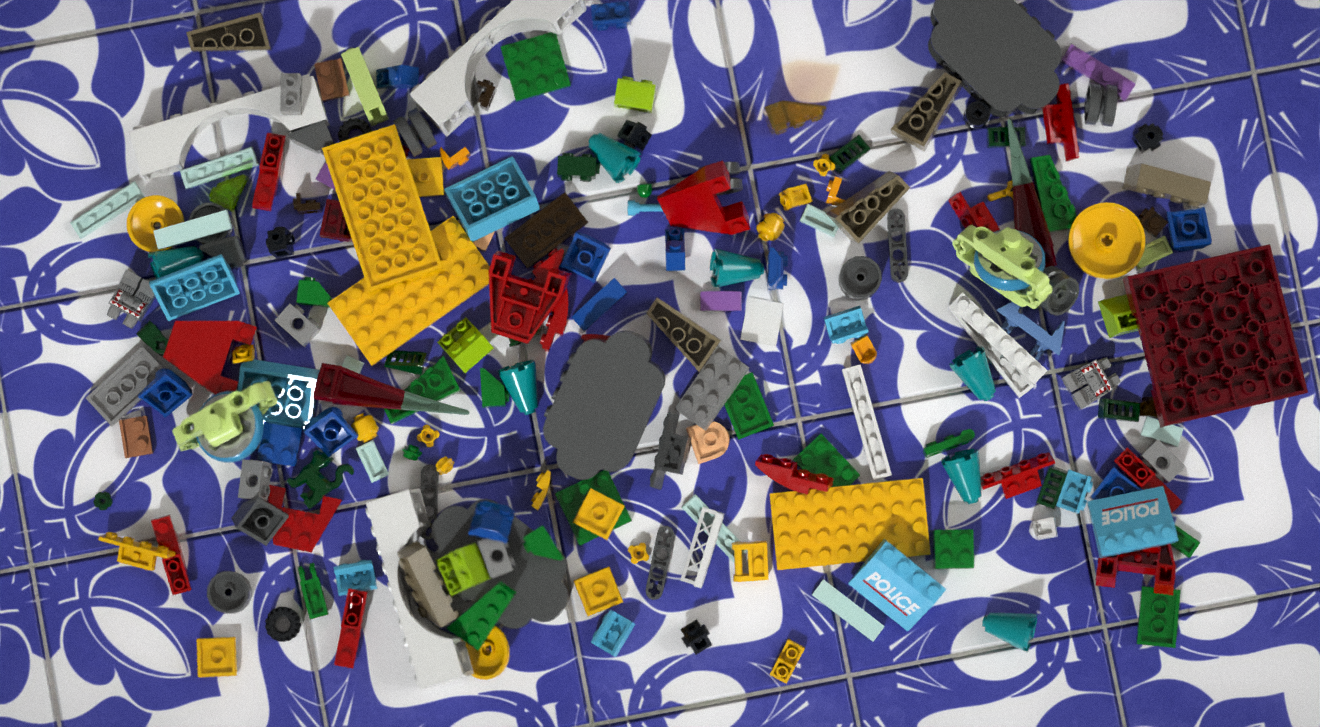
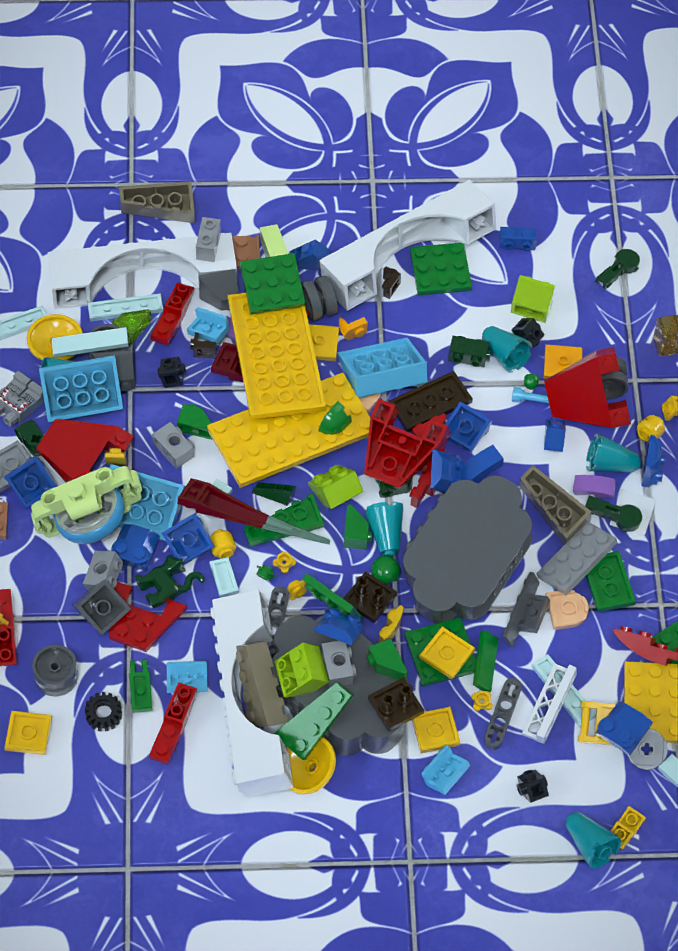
camera: 10 degrees right, 25 degrees down
none -> medium azure bracket [187,307,230,344]
none -> green plate [240,253,305,315]
none -> green plate [302,573,364,622]
none -> green brick [318,401,352,435]
none -> dark brown plate [343,571,397,624]
none -> dark brown plate [368,677,424,732]
none -> green hair [370,556,402,585]
none -> blue slope [430,450,464,494]
none -> green tile [473,630,499,692]
none -> light orange plate [543,344,582,379]
none -> teal cone [566,812,622,869]
none -> dark green piece [585,495,642,533]
none -> dark green piece [595,249,640,289]
none -> blue slope [596,702,653,756]
none -> light grey plate [627,729,668,770]

